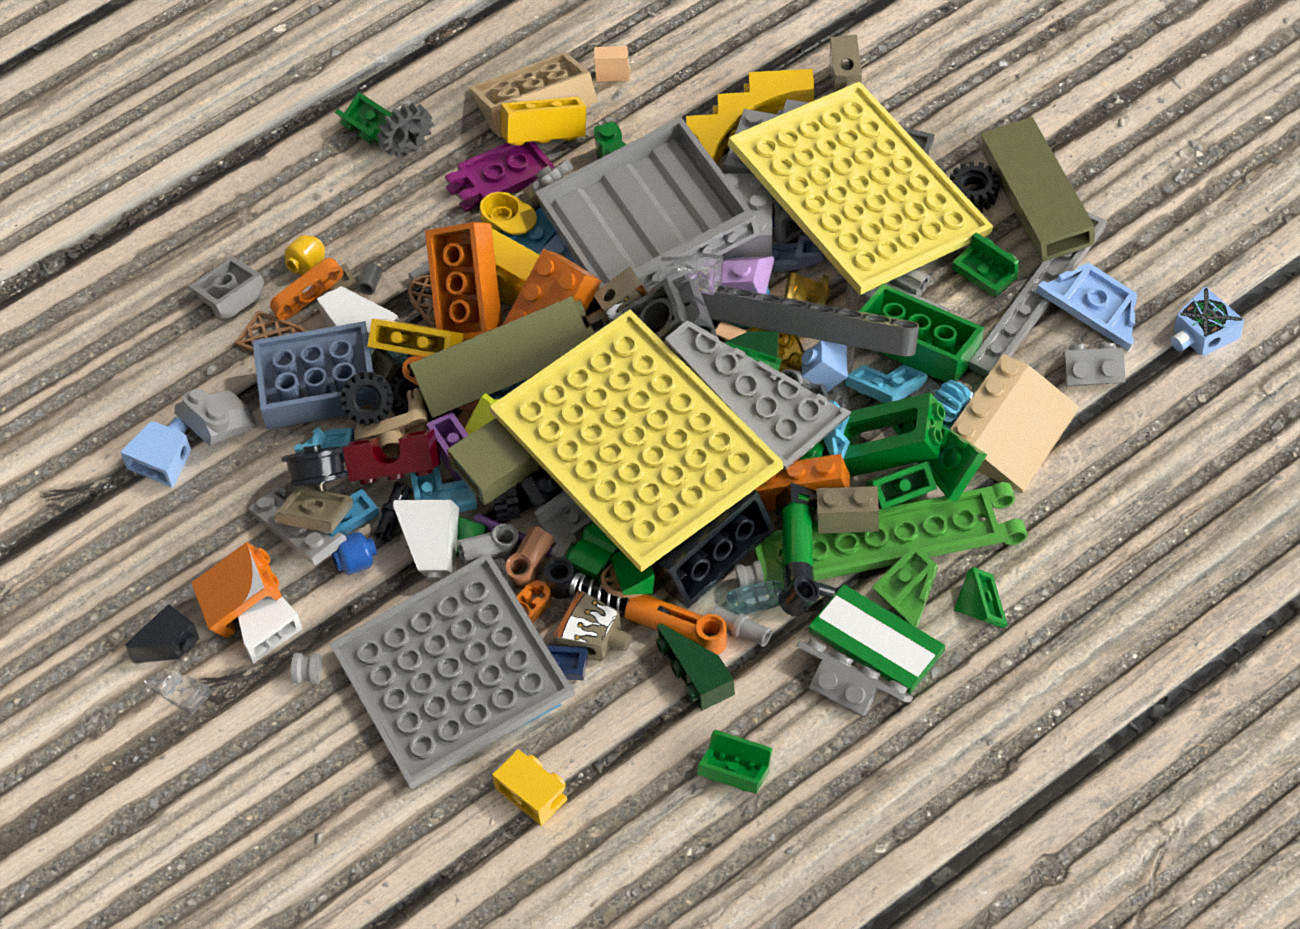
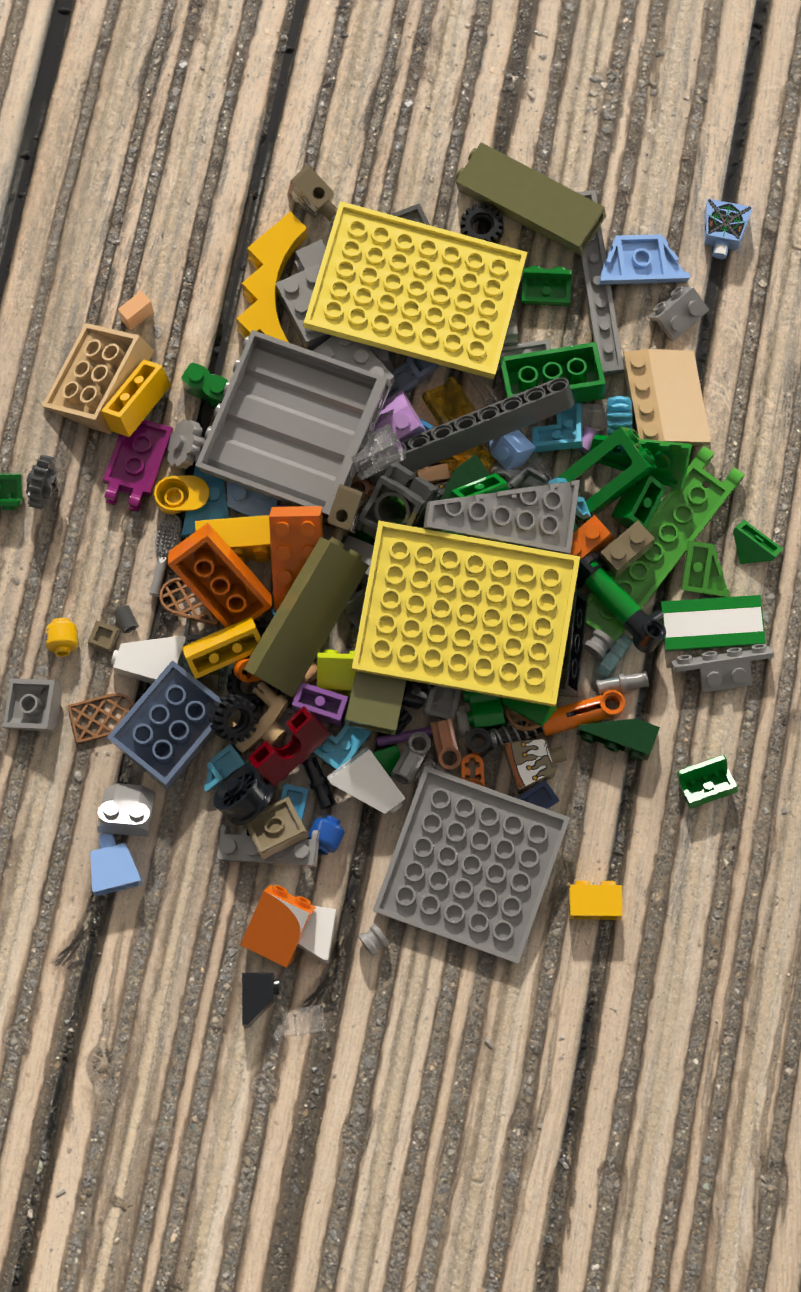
camera: 45 degrees left, 20 degrees up
orange beam [270,258,343,320] -> none

